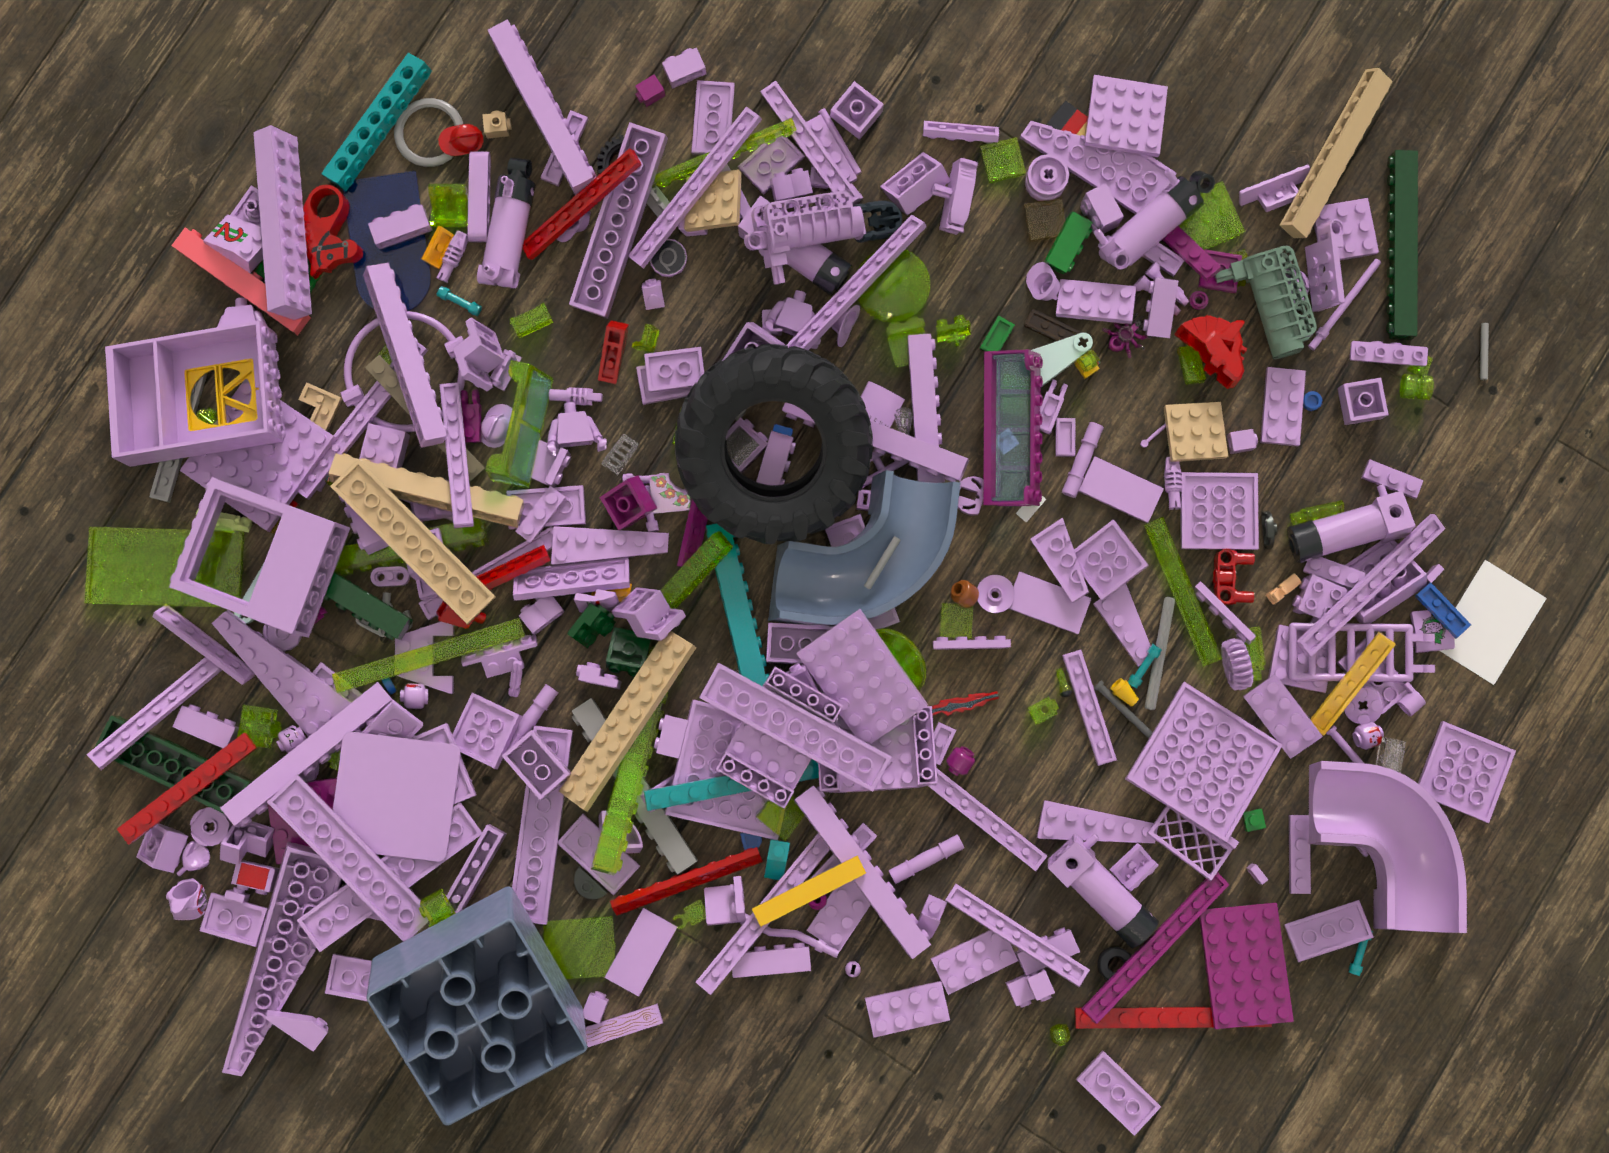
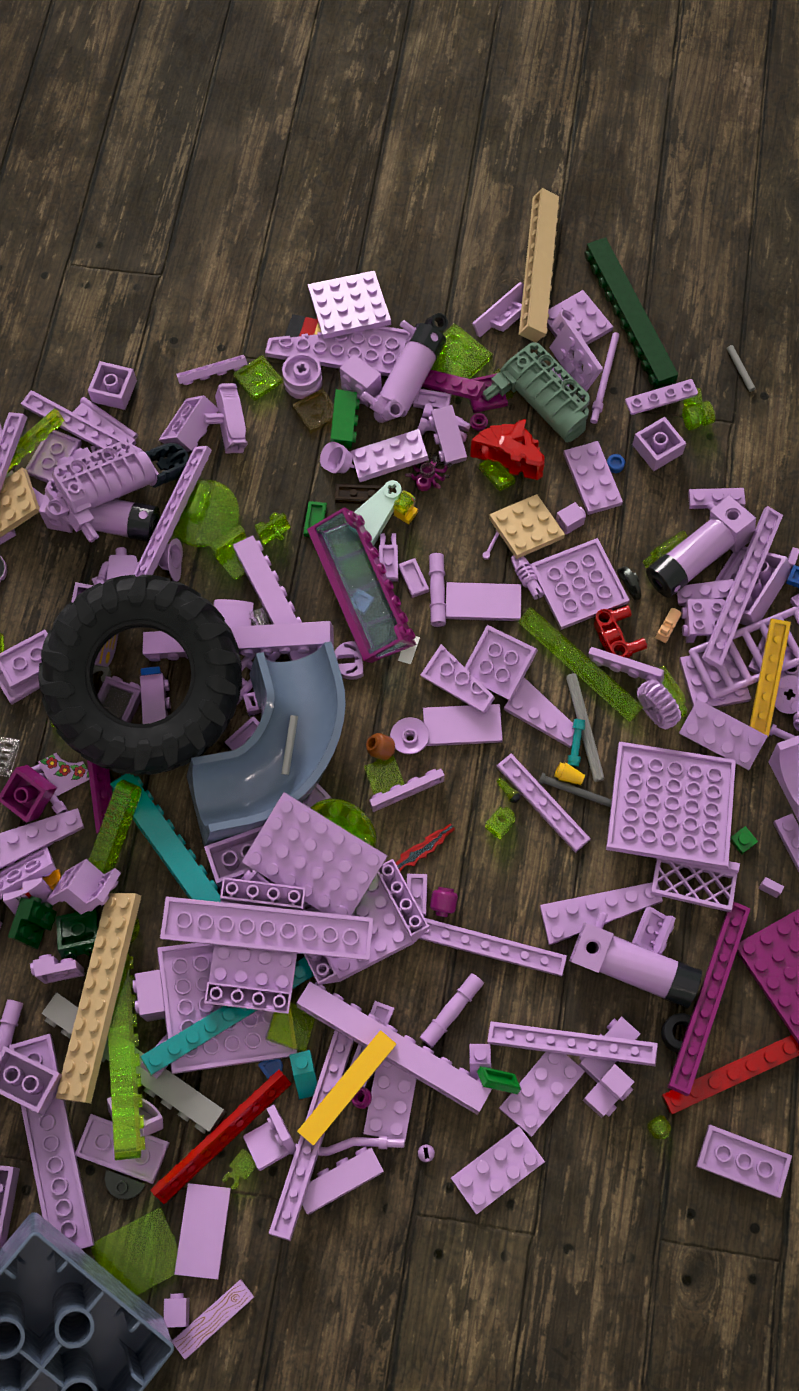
camera: 20 degrees left, 15 degrees down
none -> green tile [477,1066,521,1094]

